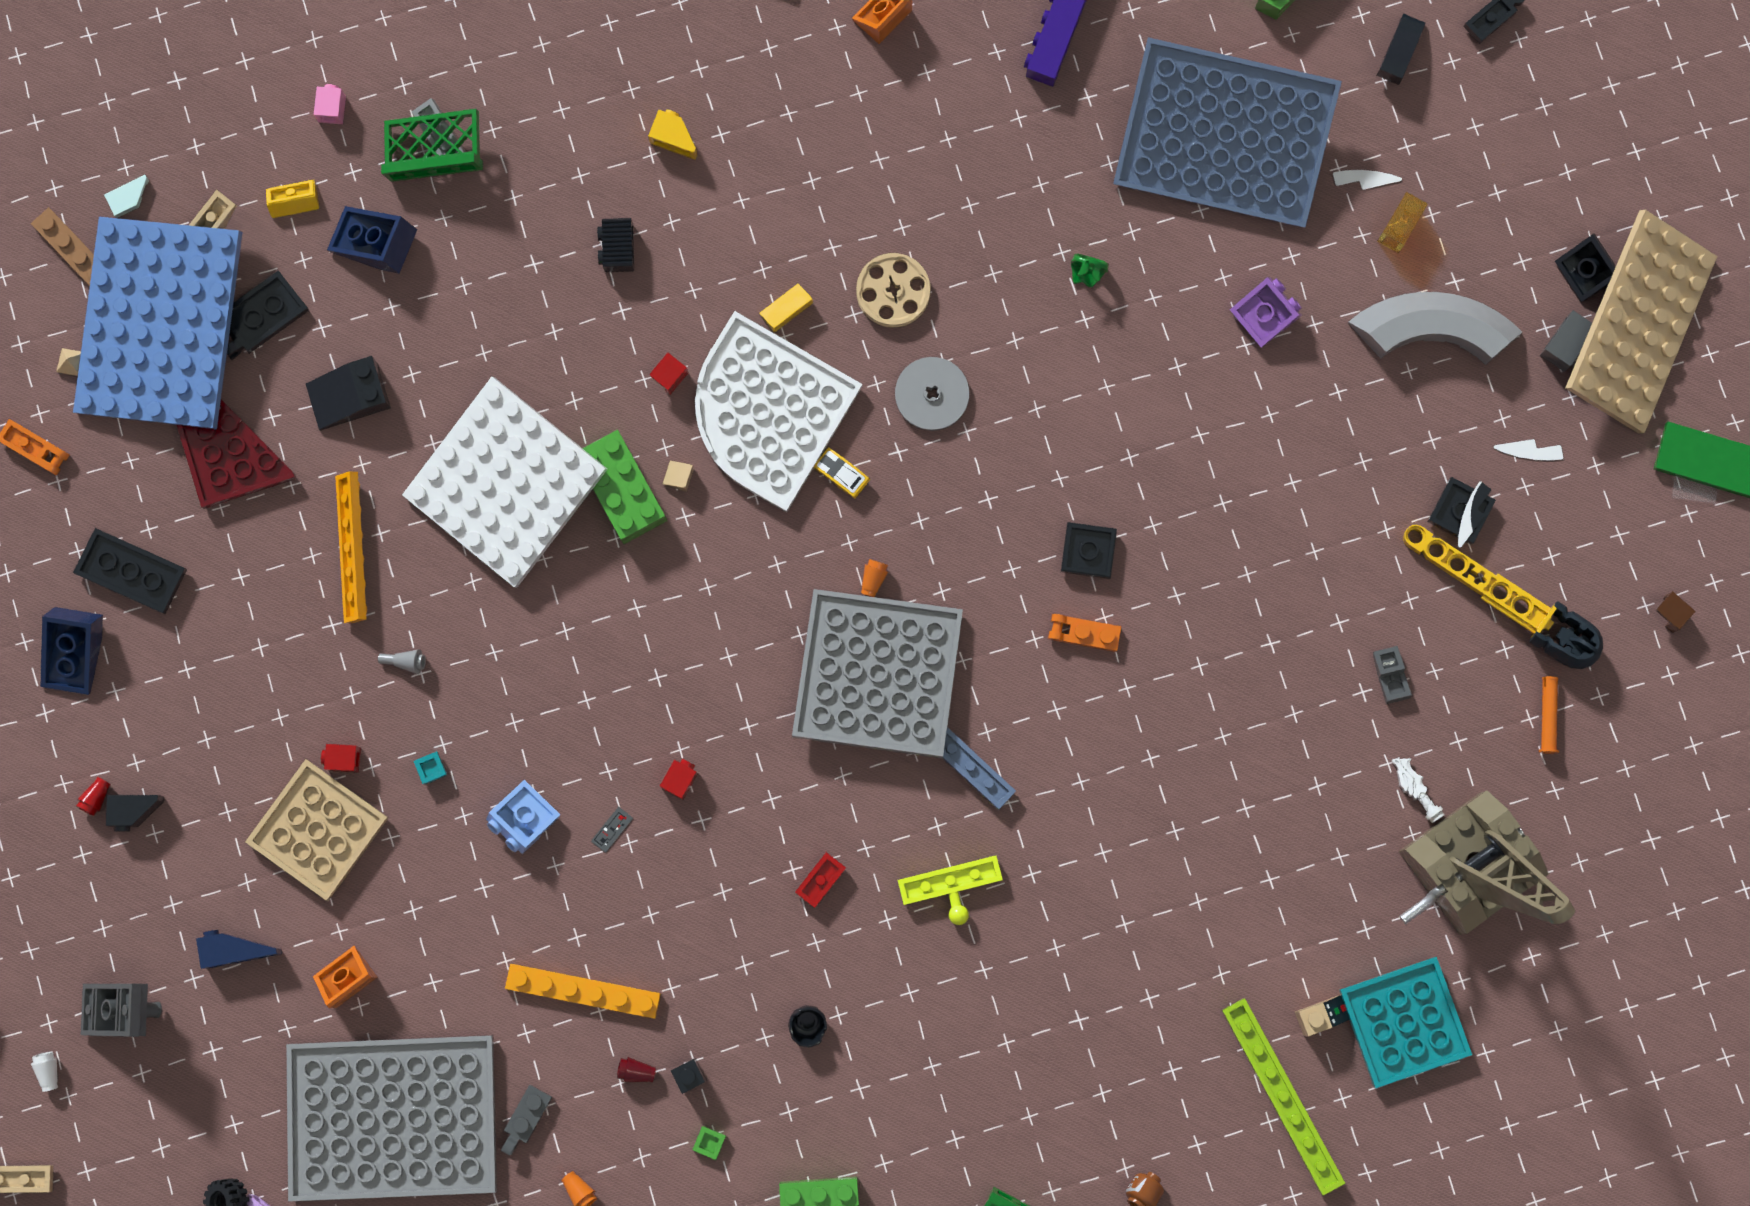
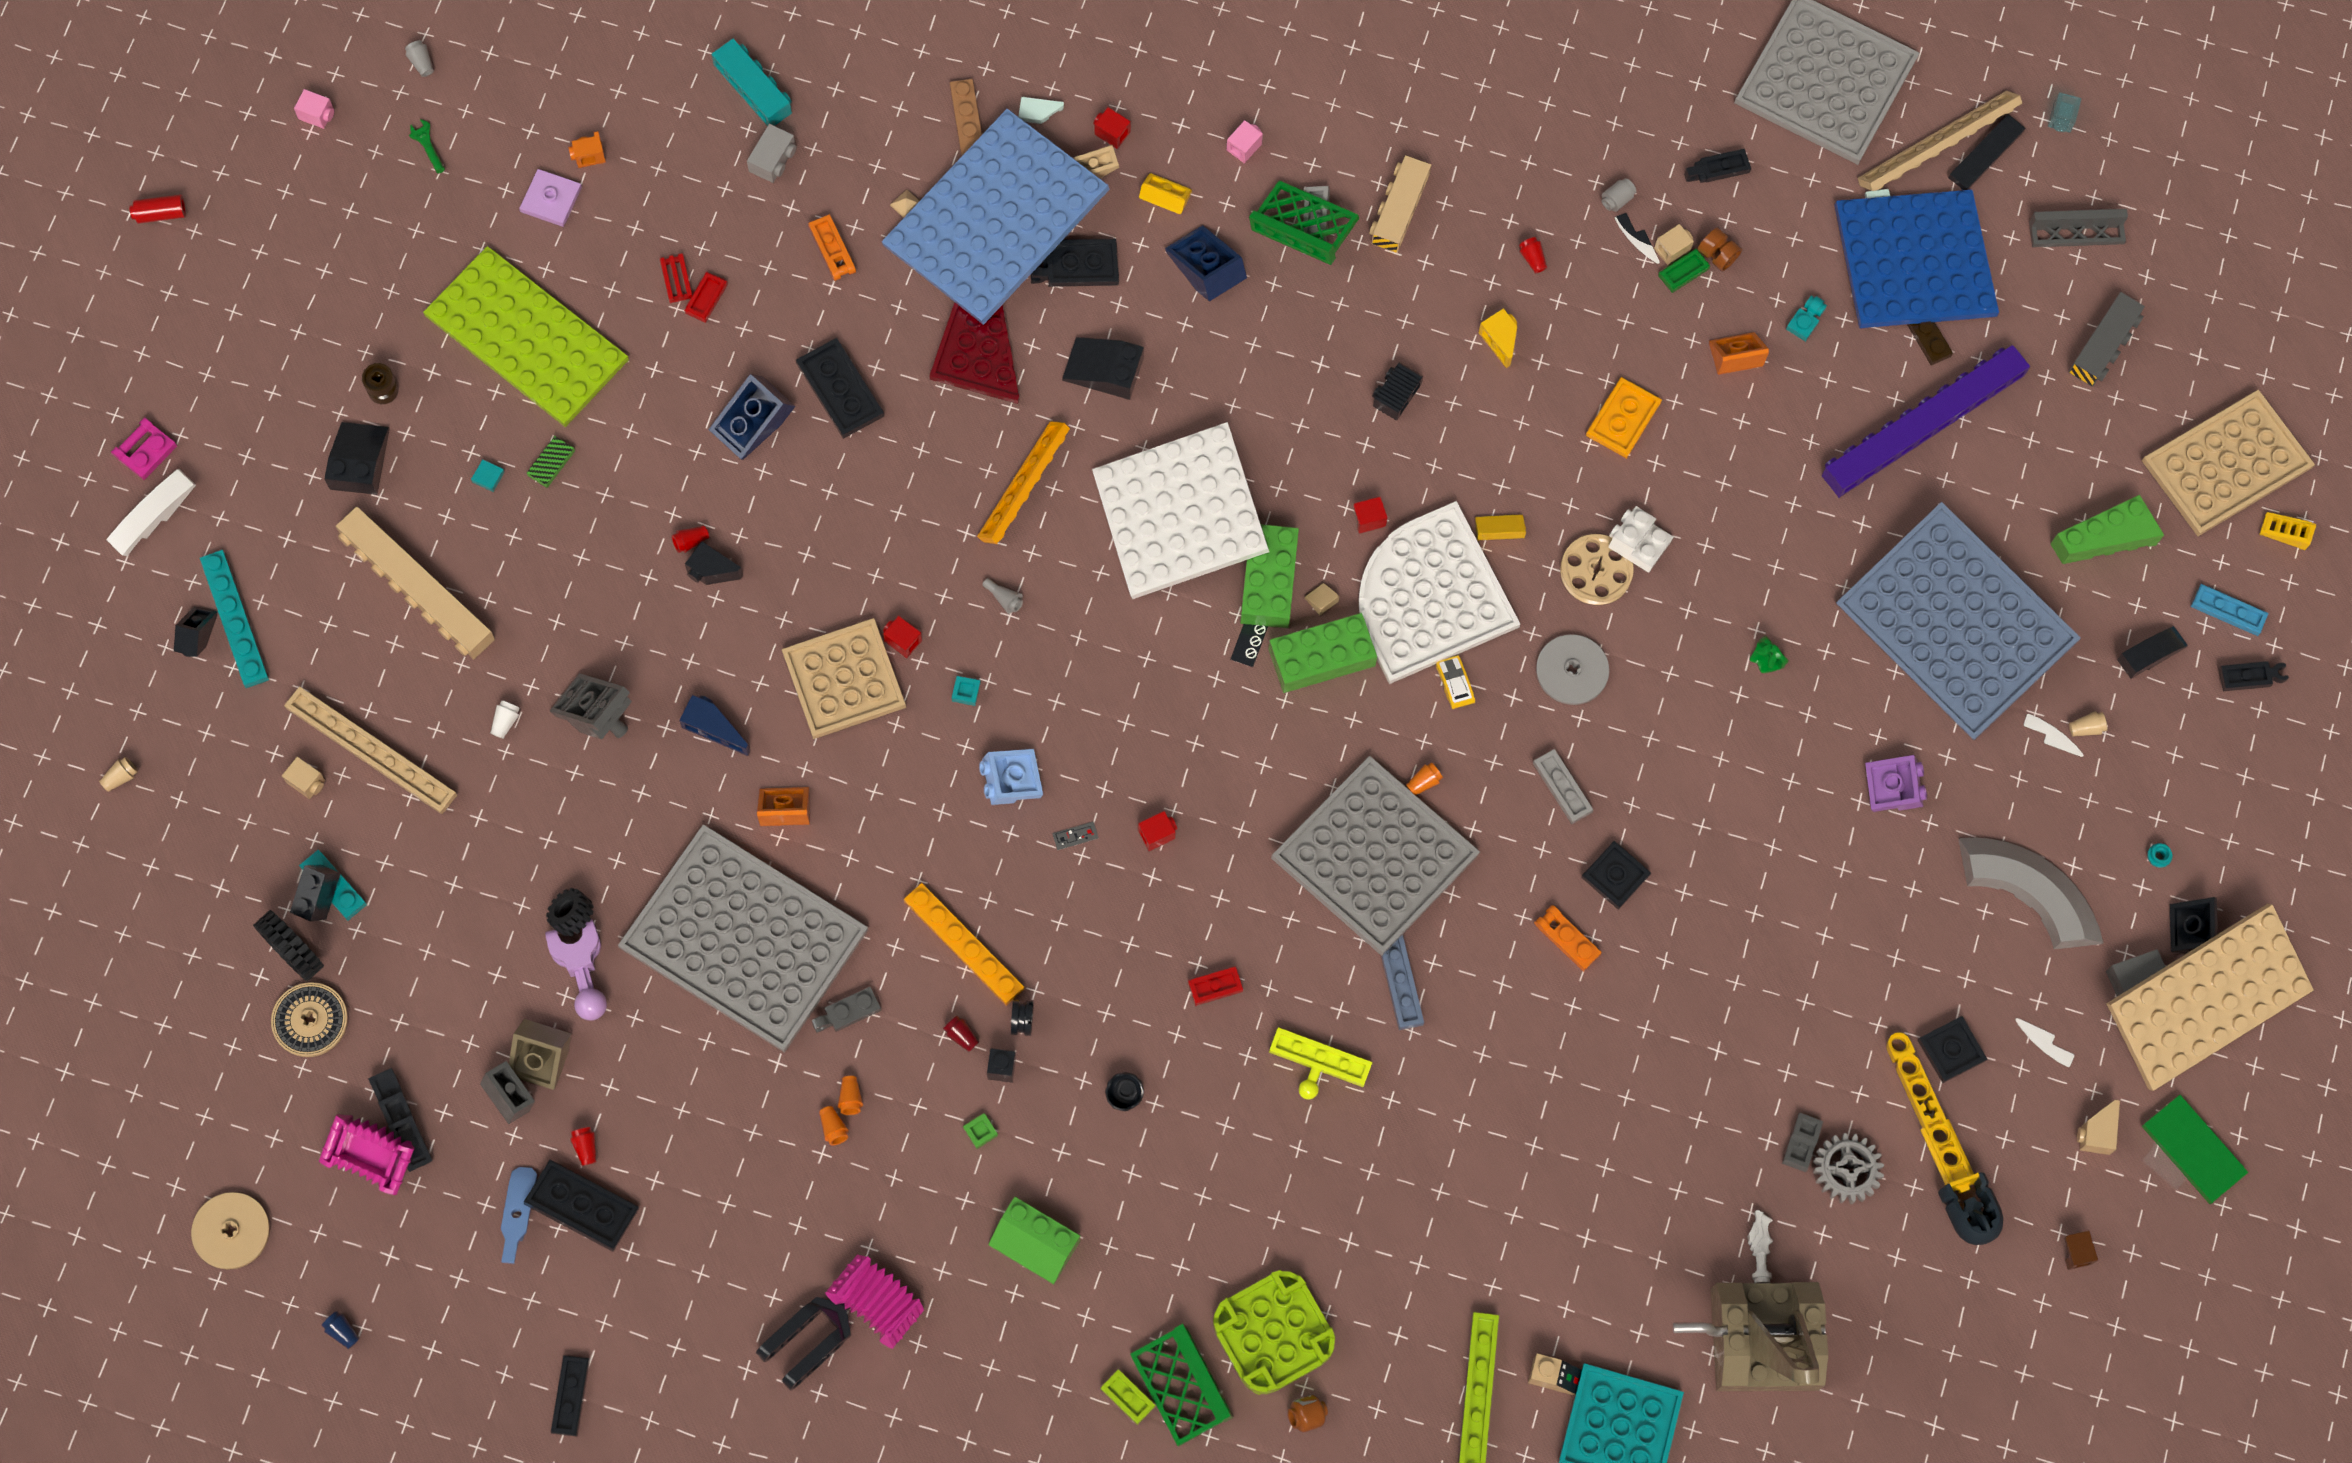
camera: 30 degrees right, 10 degrees down
clear yellow brick [1377,192,1428,253] -> none
sticker [1458,482,1491,547] -> none
orange pin [1539,676,1559,754] -> none
none -> black wheel [1011,1000,1034,1036]
none -> red brick [1093,107,1131,149]
none -> lime plate [1213,1270,1335,1395]
none -> black sticker [1230,624,1268,667]
none -> bright green brick [1268,613,1377,693]
none -> tan brick [1369,155,1431,253]
none -> red cone [1519,237,1548,274]
none -> light grey plate [1533,749,1593,824]
none -> light orange tile [1586,377,1662,459]
none -> white plate [1609,506,1674,573]
none -> light grey gear [1813,1133,1884,1204]
none -> tan cone [2069,711,2107,737]
none -> tan slope [2077,1100,2120,1155]
none -> teal plate [2147,843,2173,868]

